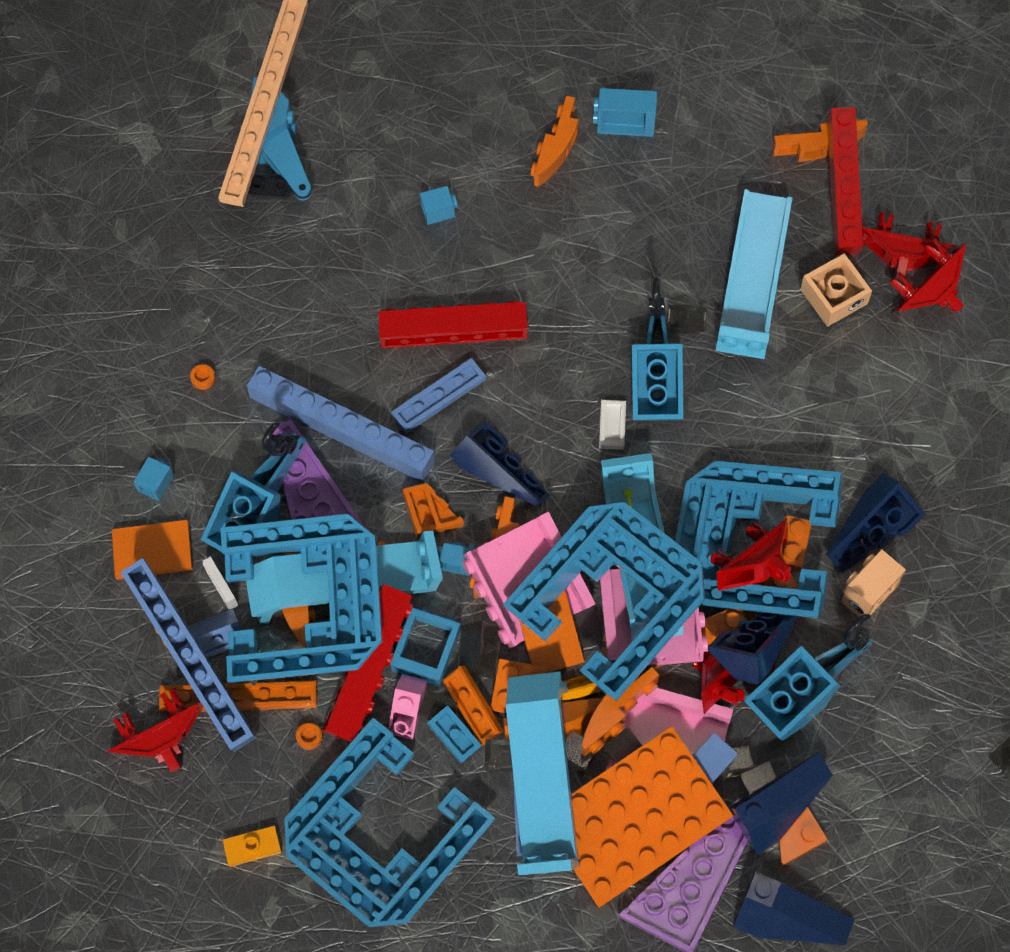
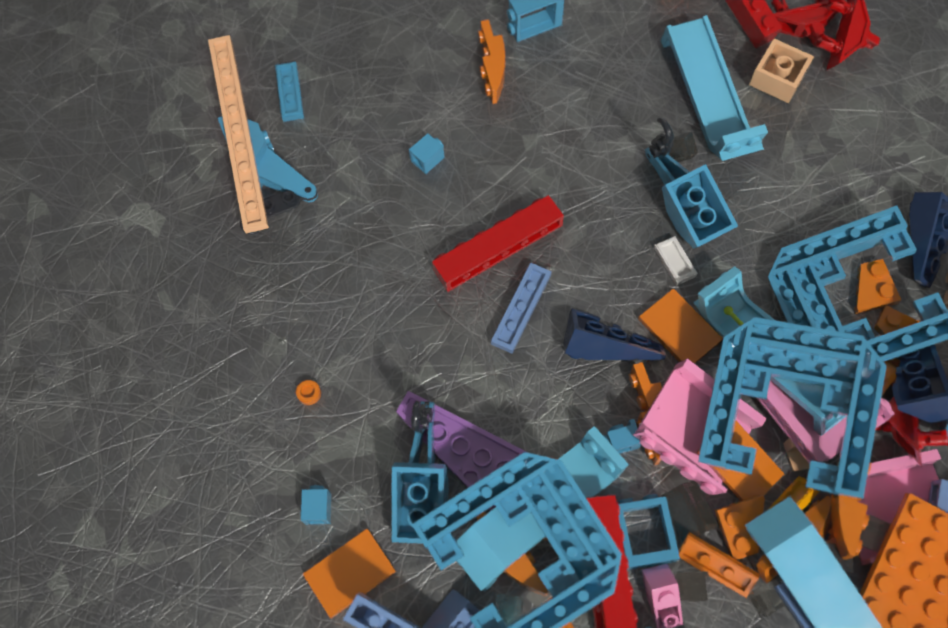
camera: 25 degrees left, 0 degrees up
white tile [202,556,238,610] -> none
medium blue brick [247,366,435,483] -> none
orange wing [402,483,464,538] -> none
dark azure plate [427,705,482,764] -> none
red connector [710,518,791,591] -> none
none -> dark azure tile [275,62,304,122]
none -> orange tile [638,288,723,364]

